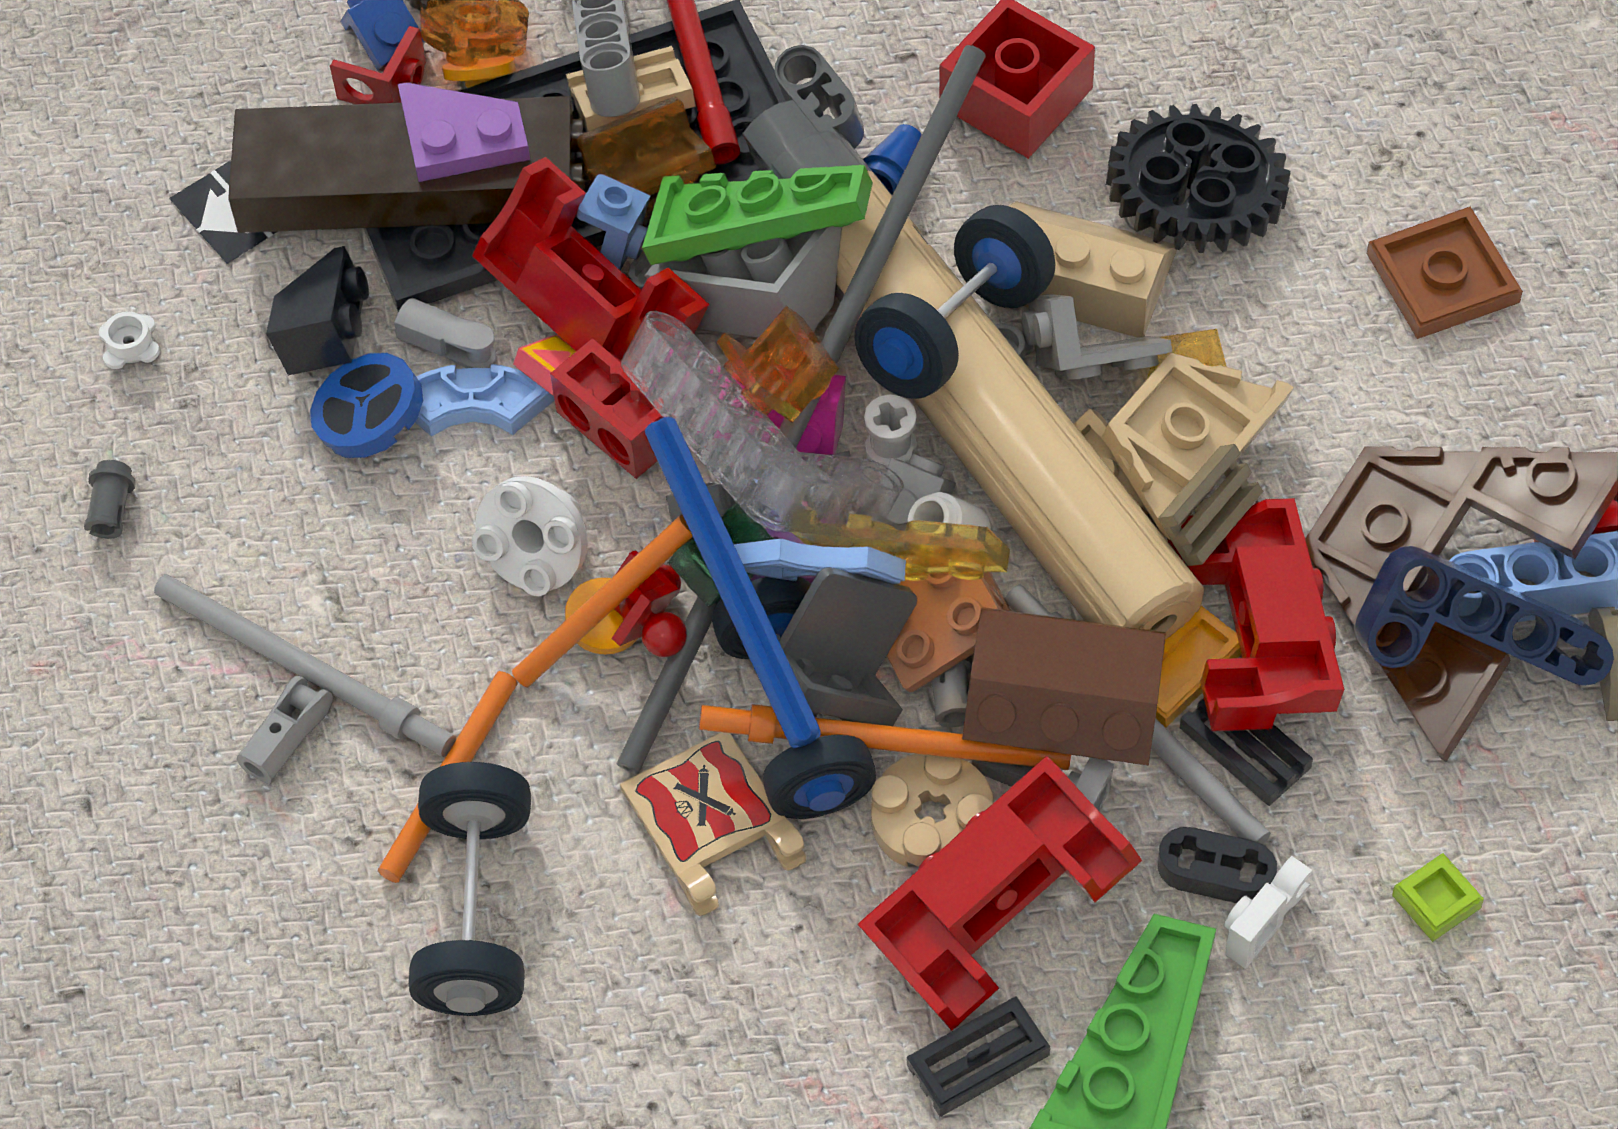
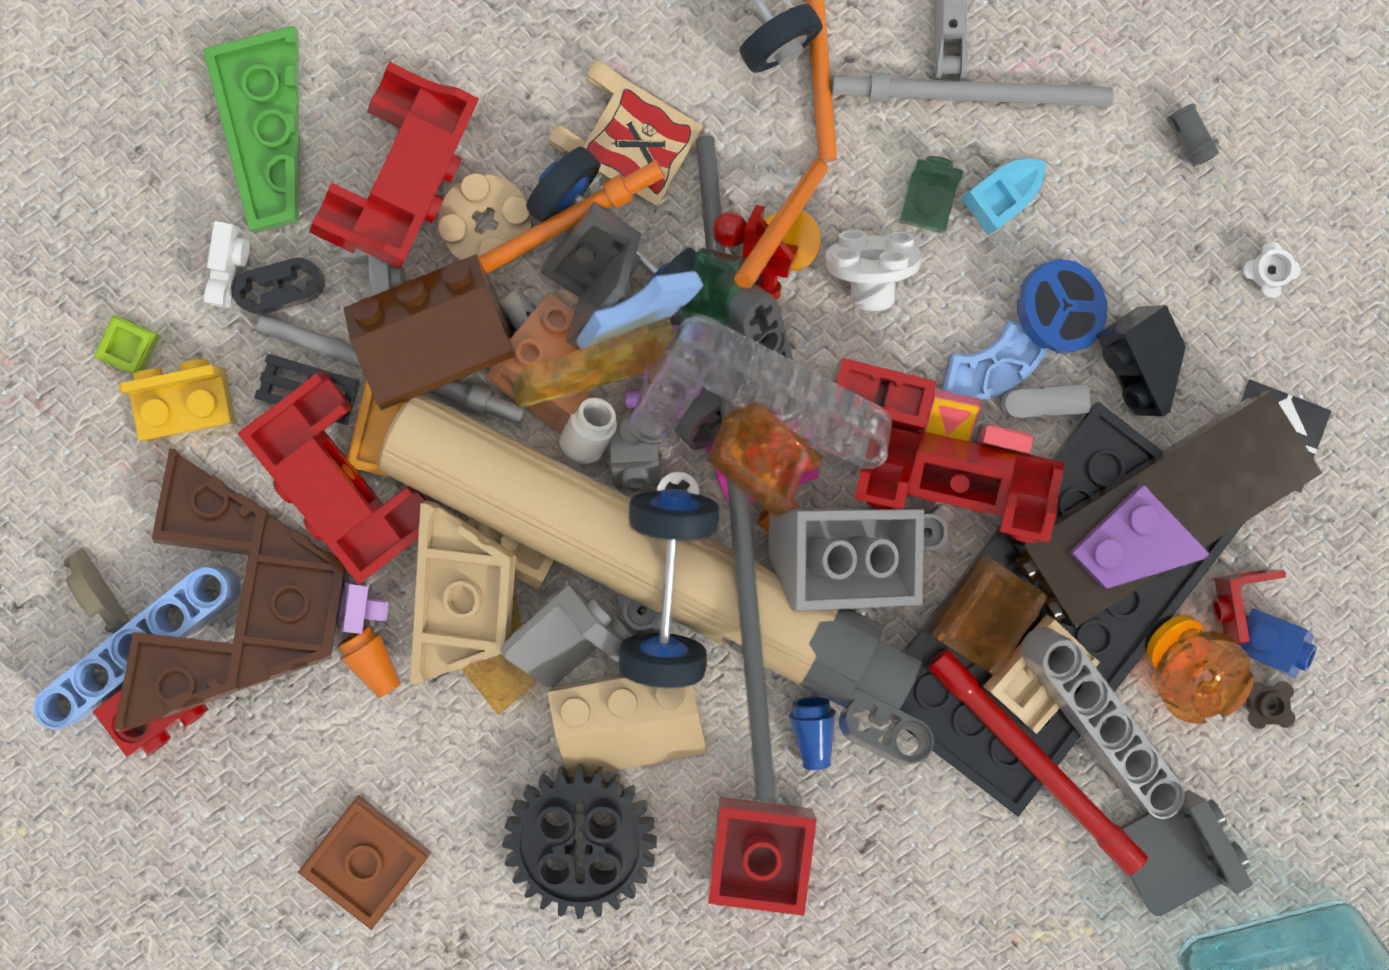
camera: 145 degrees right, 30 degrees up
medium blue bracket [577,174,650,271] -> none
bright green wing [642,165,873,265] -> none
blue axle [645,417,821,748] -> none
black tile [906,996,1050,1117] -> none
dark tan tile [1158,444,1264,566] -> none
dark blue beam [1354,546,1614,686] -> none
none -> yellow bracket [119,359,236,442]
none -> lavender tile [336,580,389,634]
none -> orange cone [337,625,401,698]
none -> clear green bracket [898,156,963,234]
none -> medium azure plate [960,158,1046,235]
none -> coral tile [975,424,1034,454]

